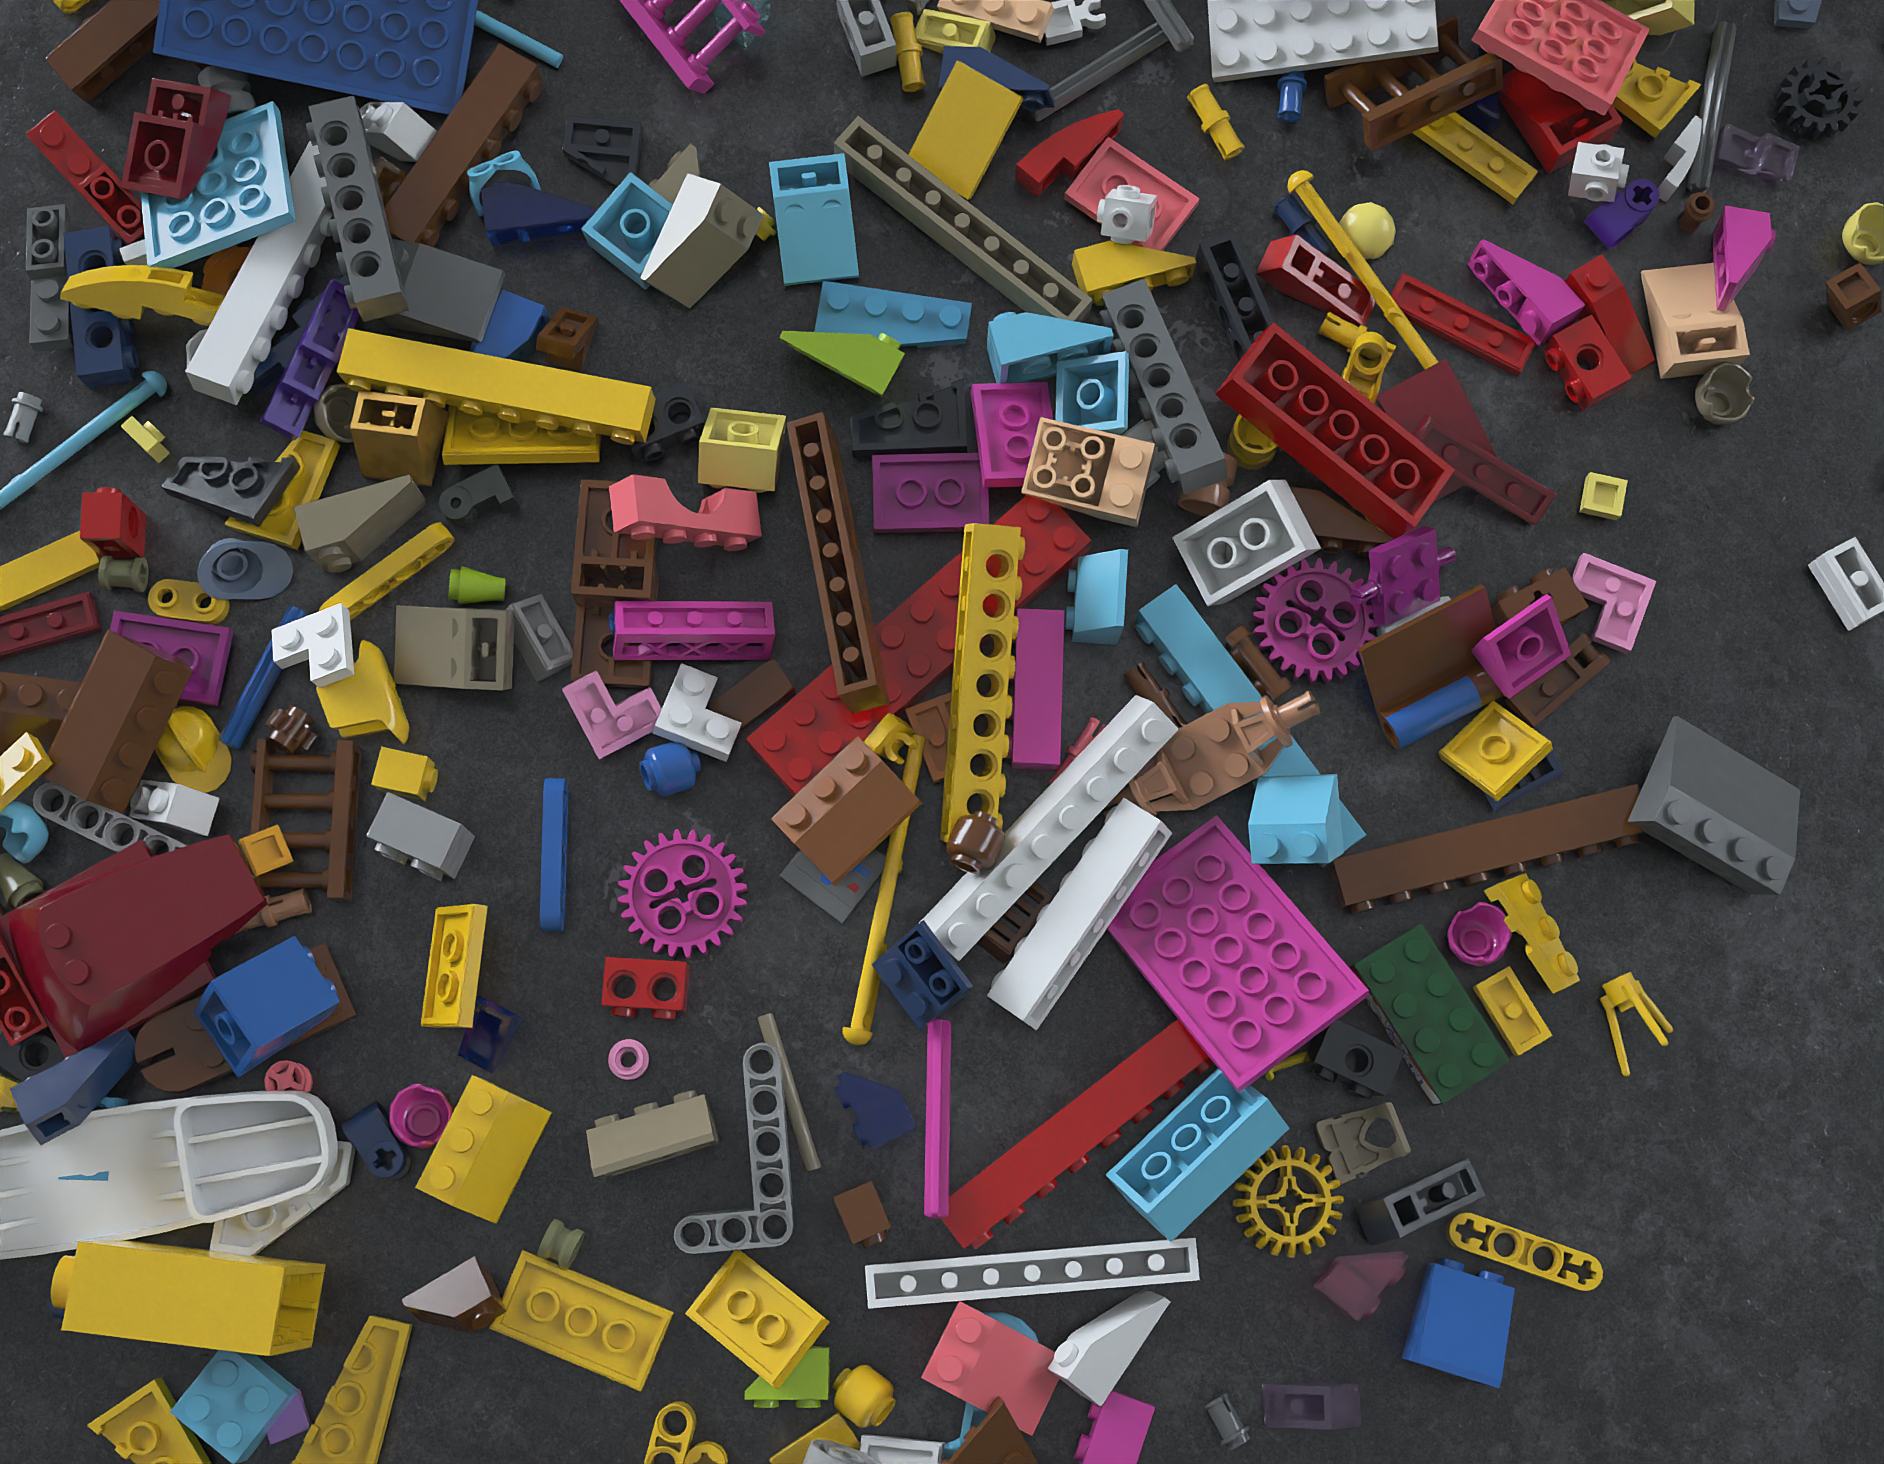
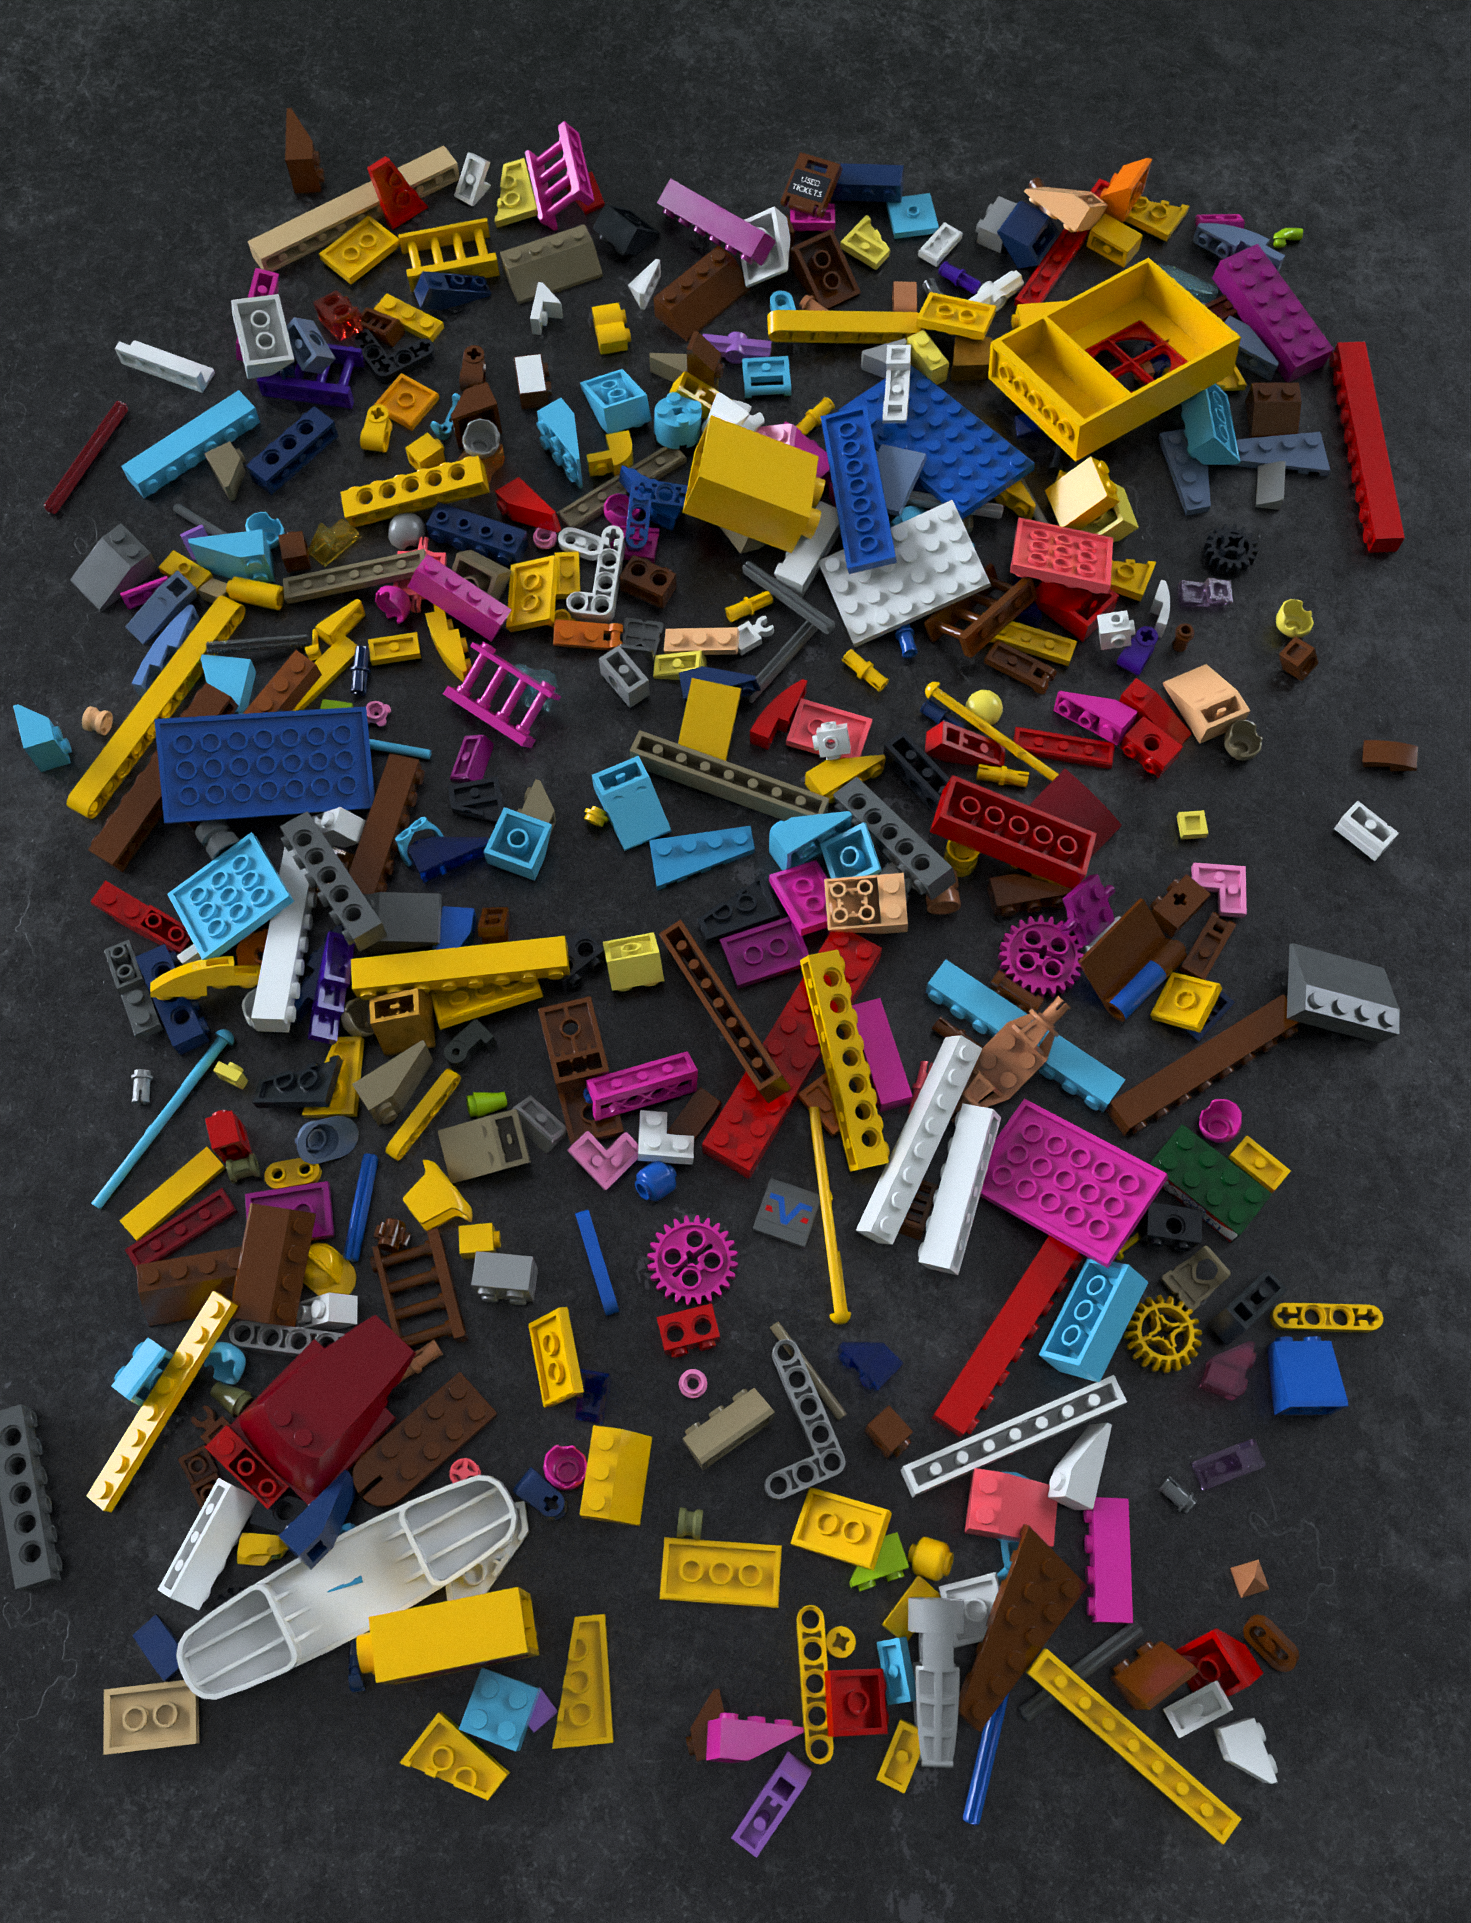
camera: 15 degrees left, 10 degrees down
dark red slope [121,78,231,200] -> none
blue slope [193,936,340,1078] -> none
light orange tile [238,824,293,878] -> none
white plate [272,603,355,688] -> none
slope [402,1256,507,1333] -> none
coral arch [609,474,762,551] -> none
dark tan slope [640,173,764,309] -> none
dark orange slope [771,736,922,886] -> none
lime slope [779,331,905,397] -> none
yellow tile [863,713,918,765] -> none
dark blue slope [872,920,973,1029] -> none
yellow pin [889,12,926,92] -> none
dark pink axle [924,1019,951,1219] -> none
reddish brown head [946,811,1005,874] -> none
medium azure slope [1065,549,1128,645] -> none
white brick [1172,480,1321,606] -> none
medium azure slope [1248,774,1344,864] -> none
yellow piece [1341,332,1388,404] -> none
dark red tile [1413,415,1557,526] -> none
dark pink slope [1471,594,1571,699] -> none
yellow wing [1484,873,1580,993] -> none
yellow plant [1600,971,1673,1077] -> none
dark grey axle [1687,21,1737,193] -> none
dark pink slope [1712,206,1776,311] -> none
none -> magenta slope [450,735,494,783]
none -> reddish brown plate [984,640,1057,694]

